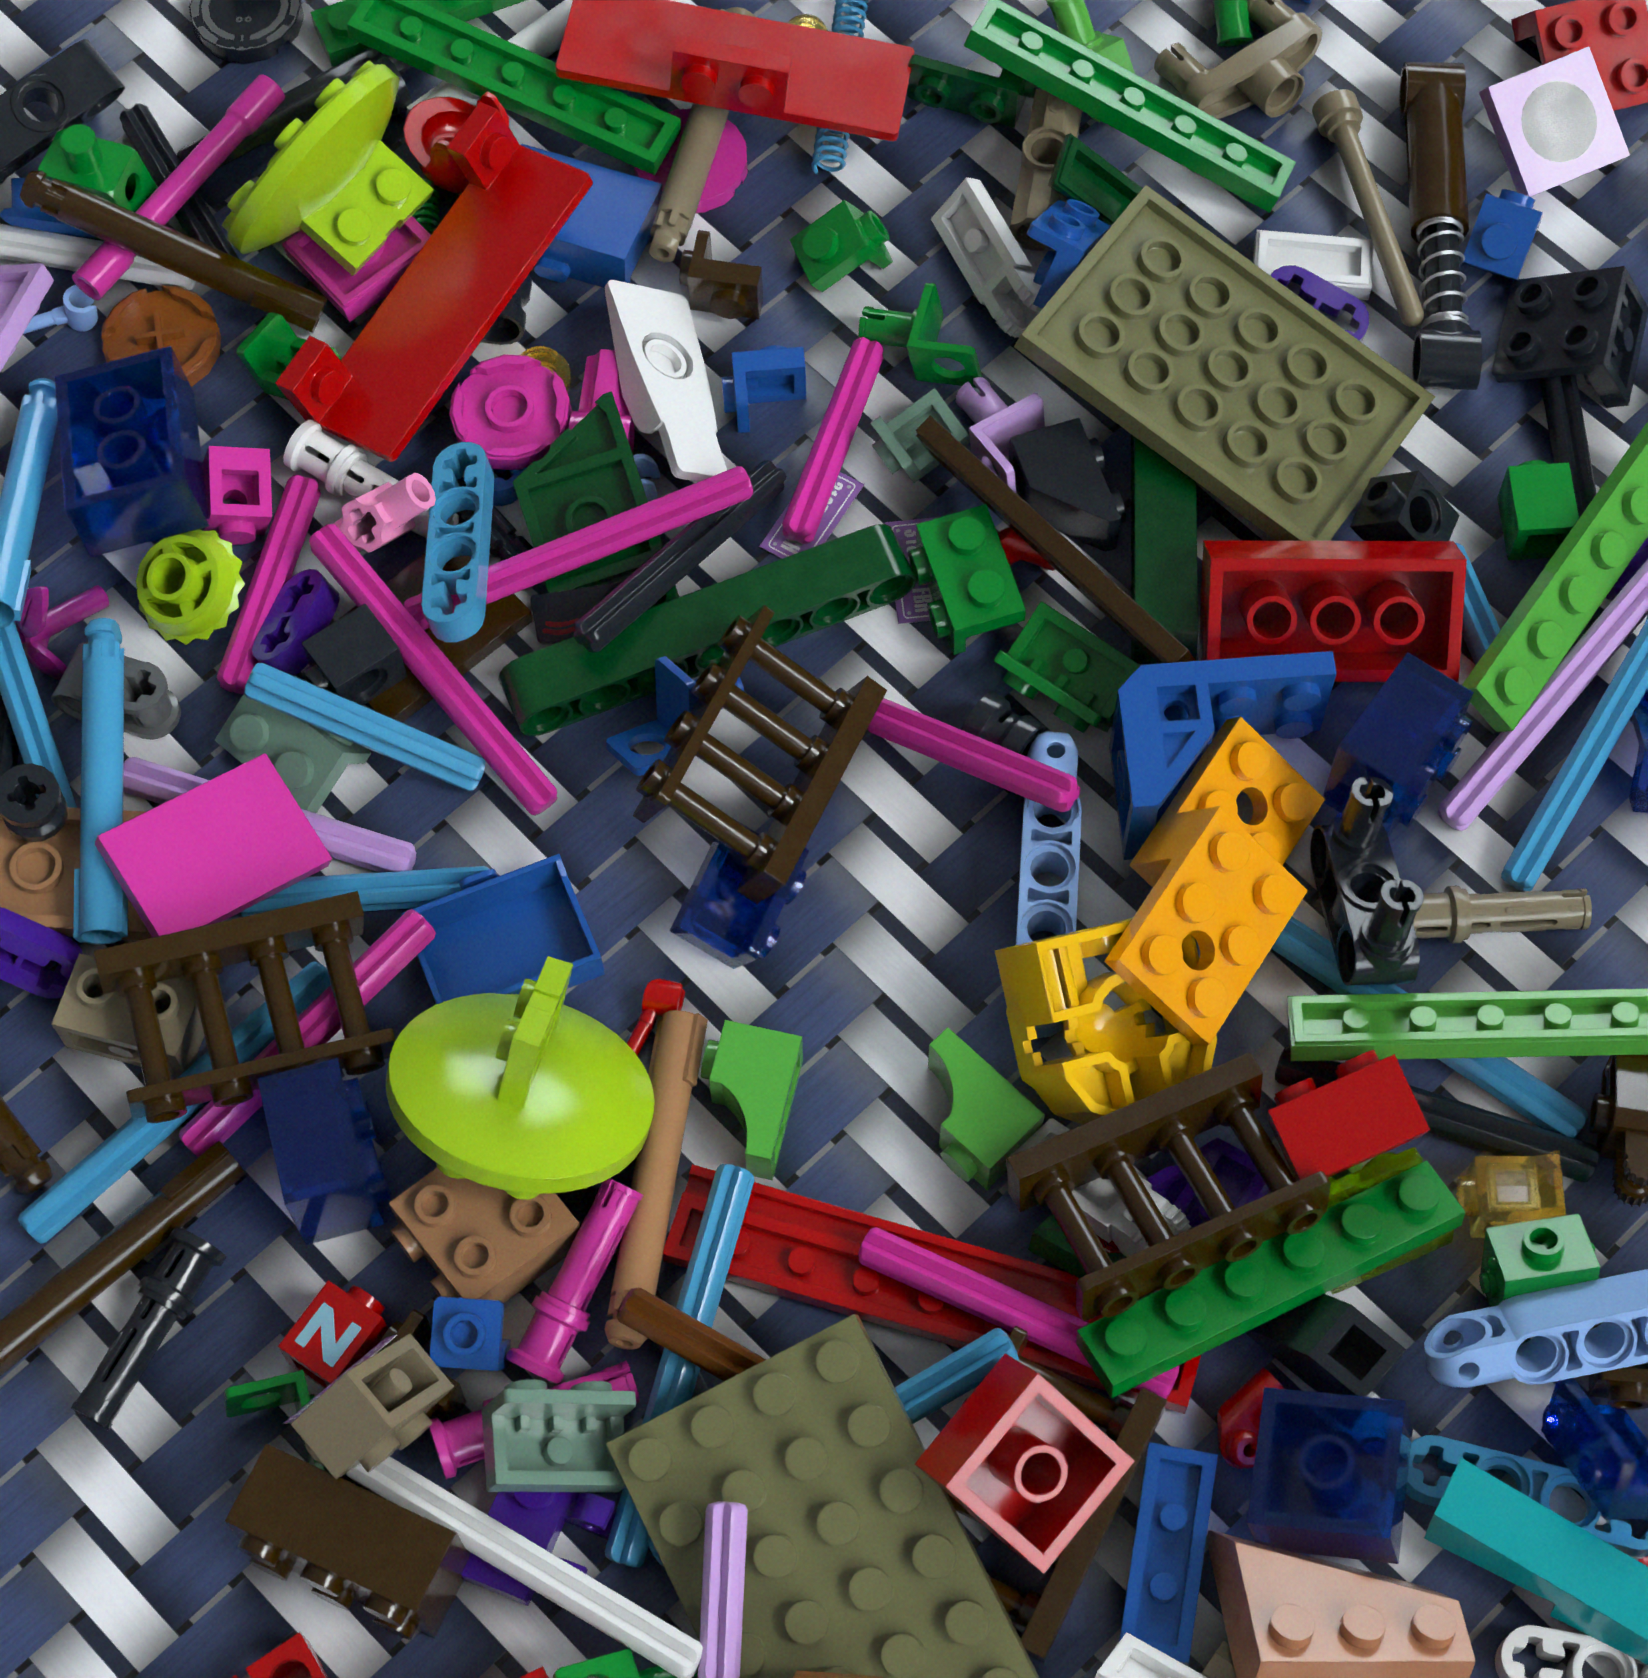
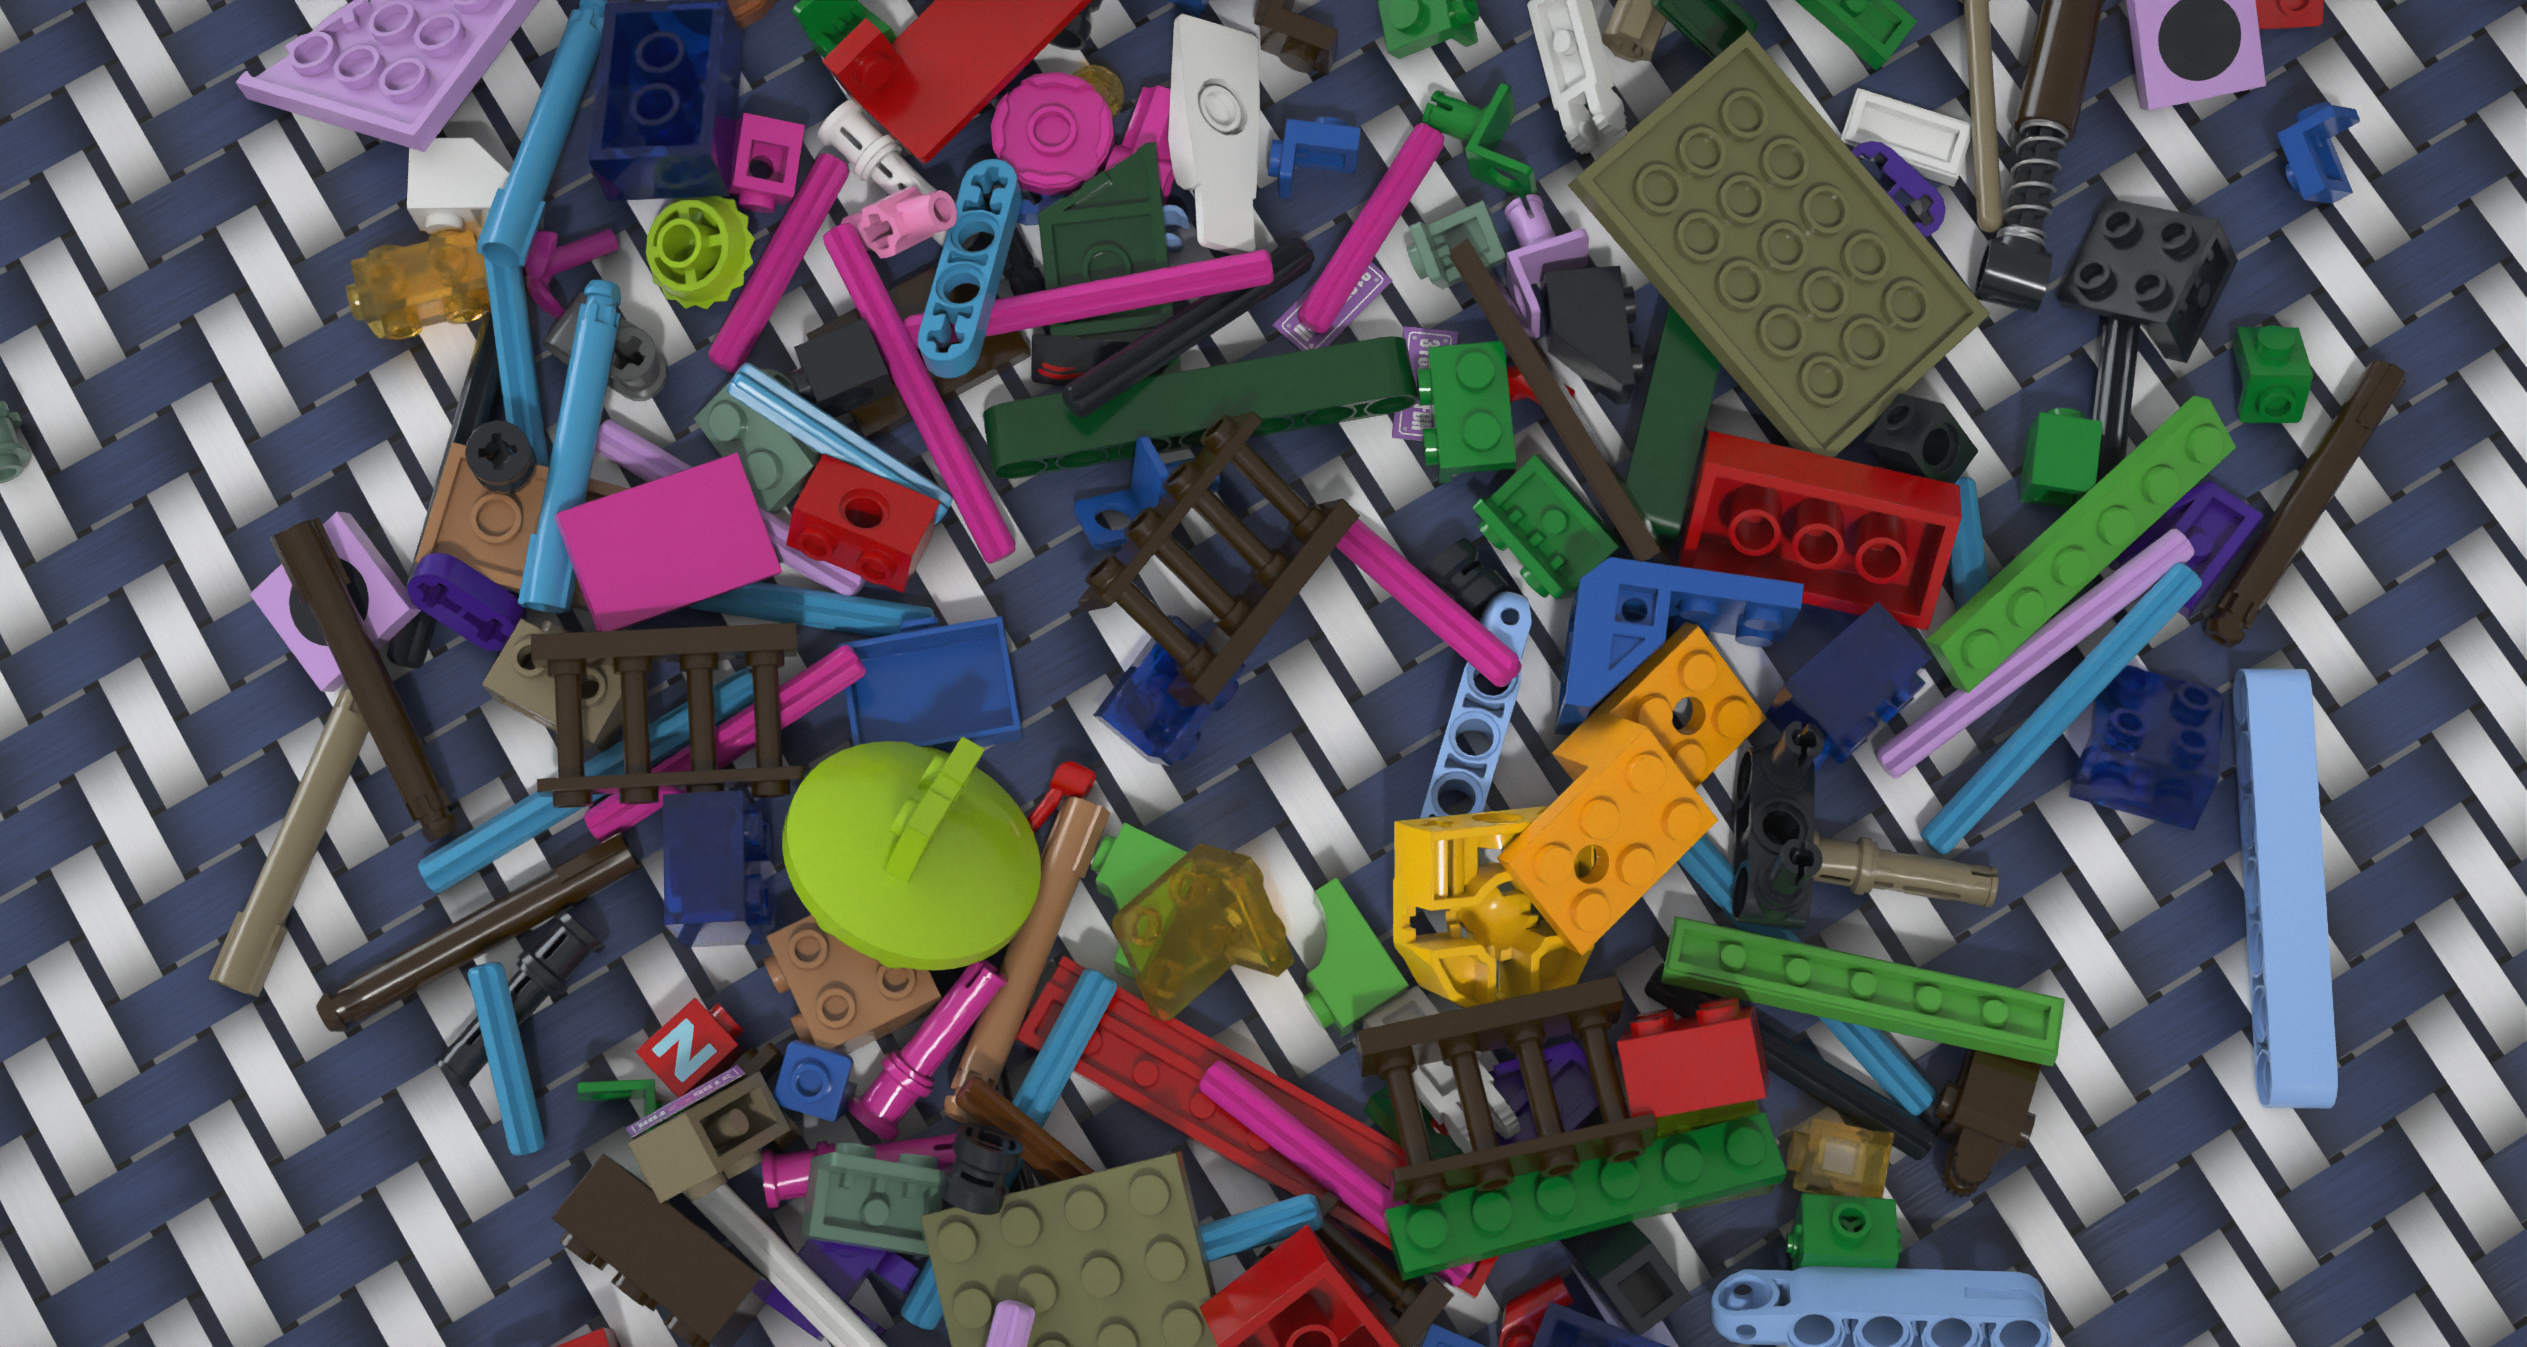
camera: 10 degrees right, 10 degrees up
dark purple beam [252,569,340,676] -> none
blue bracket [1027,199,1111,309] -> none
blue bracket [1462,189,1543,281] -> none
none -> dark azure axle [468,962,545,1155]
none -> red brick [786,454,940,593]
none -> black wheel [937,1122,1023,1215]
none -> clear yellow bracket [1112,843,1295,1021]

